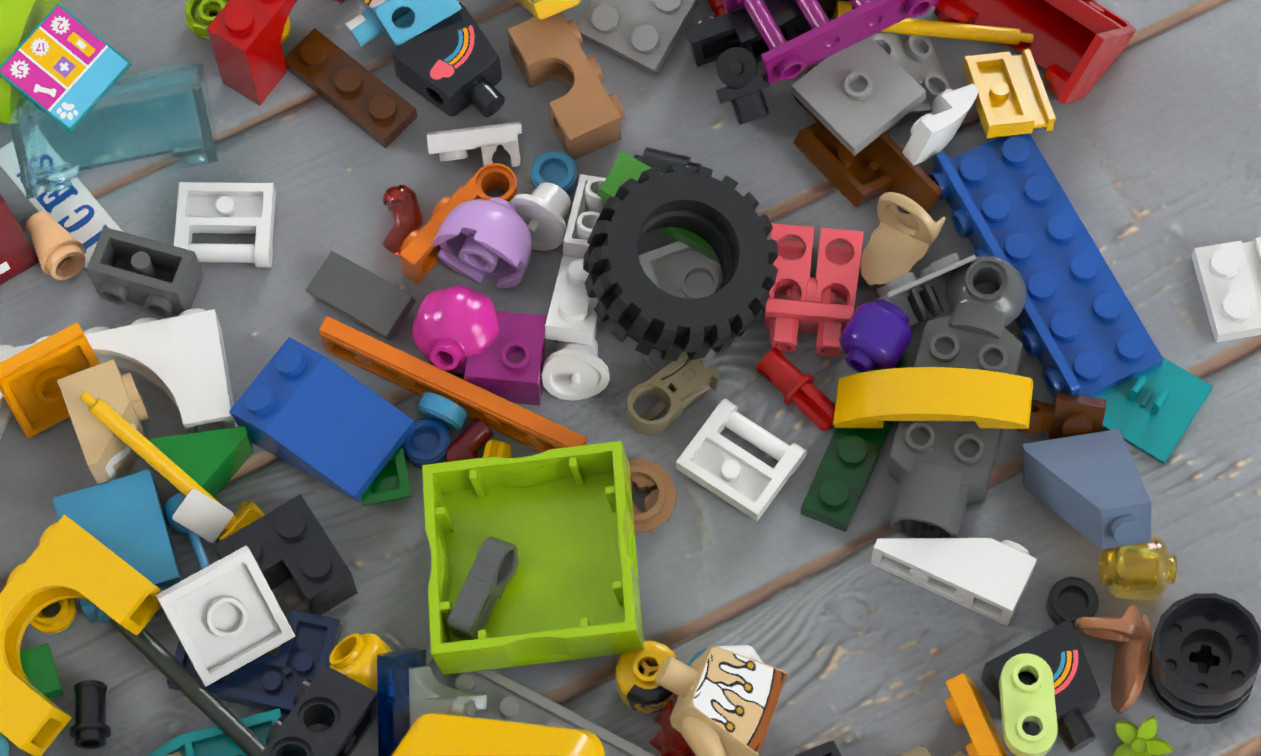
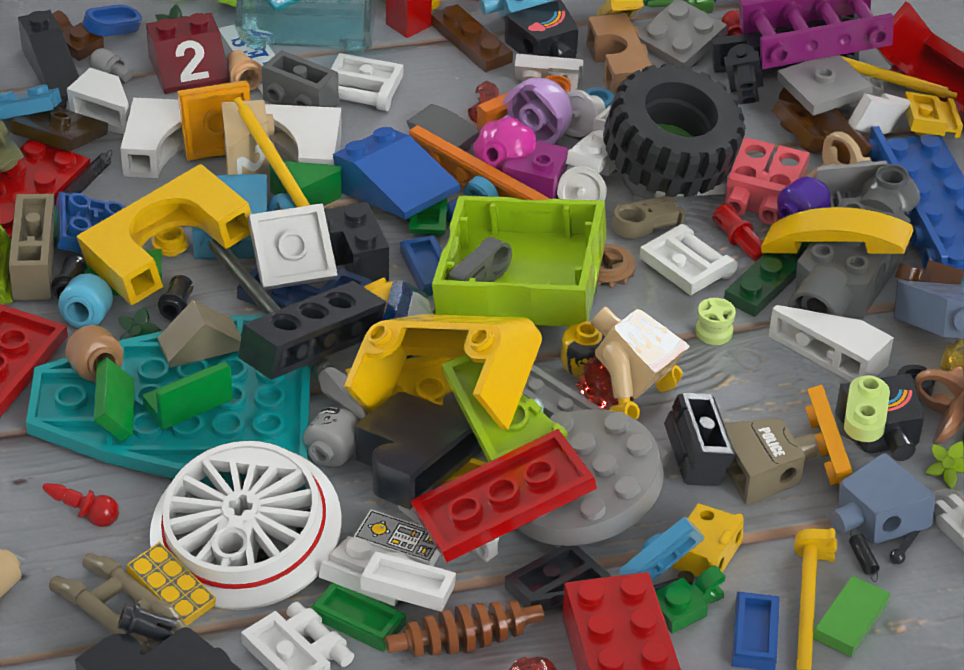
camera: 10 degrees right, 25 degrees down
white sticker [172,489,234,543] -> none
none -> blue tile [400,235,443,297]
none -> yellowish green wheel [695,298,736,345]

